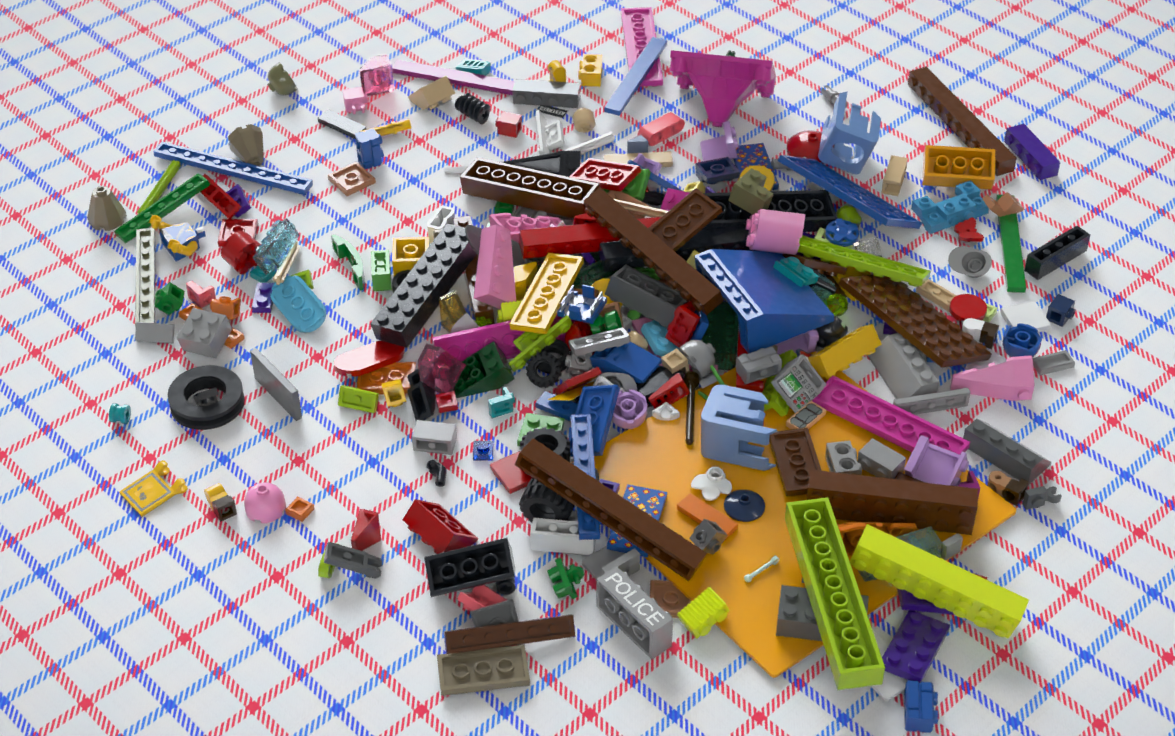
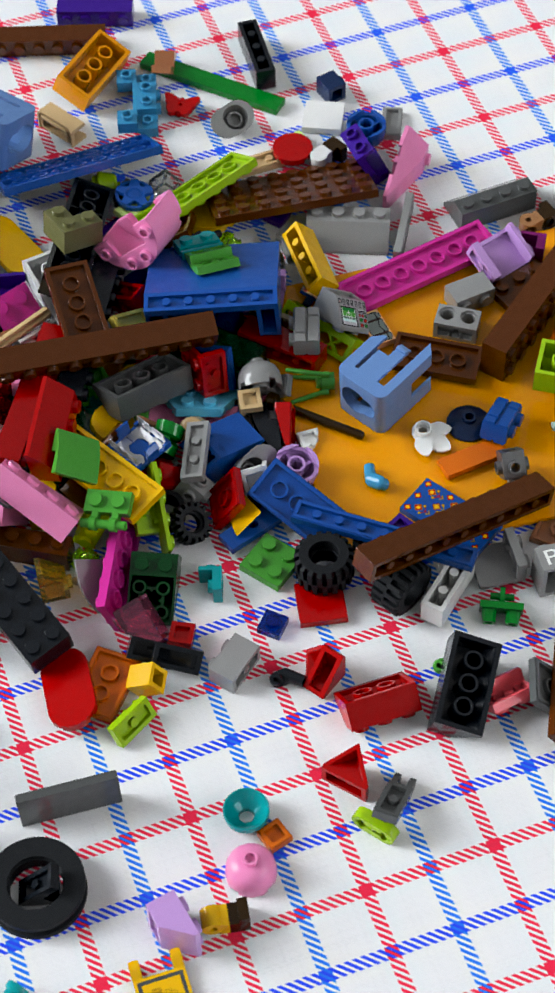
camera: 65 degrees left, 10 degrees up
none -> red slope [24,376,81,482]
none -> bright green slope [51,428,100,485]
none -> bright green plate [79,489,135,533]
none -> lavender slope [145,889,204,957]
none -> bright green slope [184,244,240,276]
none -> teal piece [223,788,270,834]
none -> red slope [303,644,345,699]
none -> dark purple panel [340,123,391,186]
none -> dark azure arm [364,463,389,491]
none -> blue brick [479,397,524,445]

